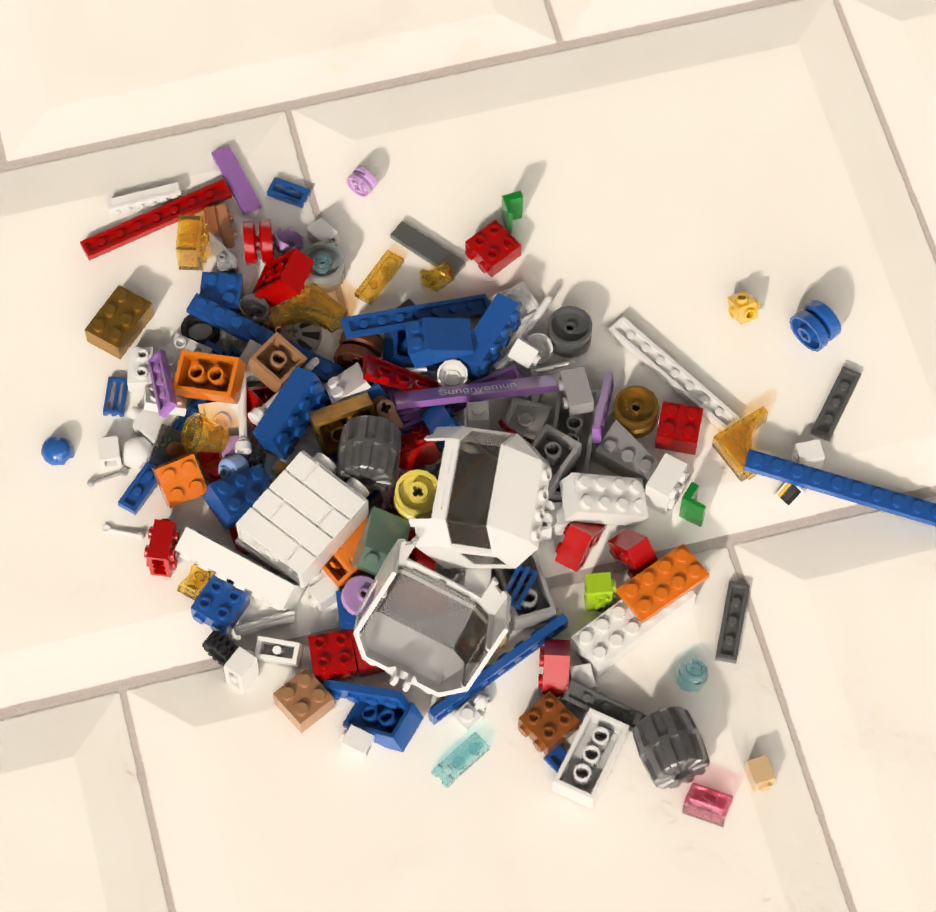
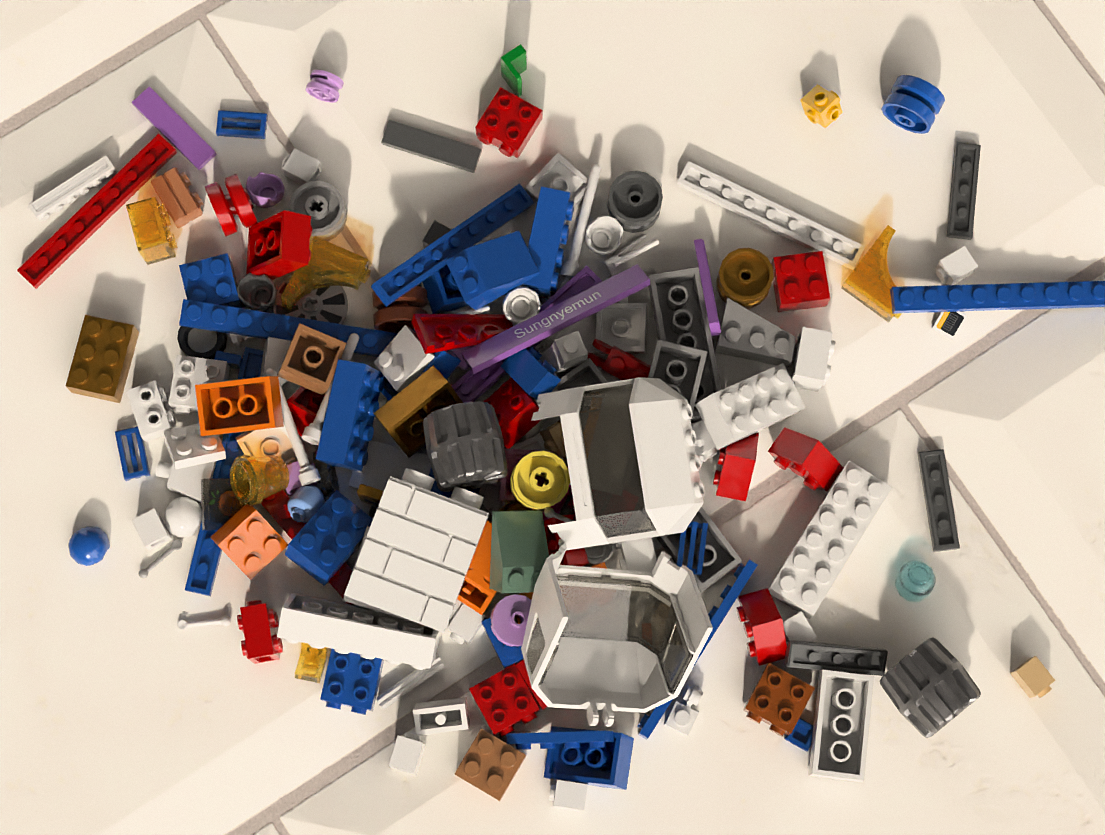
camera: 20 degrees left, 15 degrees up
medium lavender tile [147,349,178,418] -> none
black tyre [202,630,239,666] -> none
light grey hinge [209,232,239,274] -> none
clear light blue plate [313,254,332,274] -> none
clear yellow tile [355,249,404,306] -> none
nougat piece [372,395,404,430] -> none
clear yellow bracket [420,261,454,292] -> none
clear light blue plate [431,732,490,788] -> none
white brick [508,338,542,369] -> none
light grey brick [557,366,594,416] -> none
lime brick [583,572,616,612] -> none
orange plate [616,543,710,624] -> none
green panel [679,482,706,527] -> none
clear pink slope [682,782,734,827] -> none

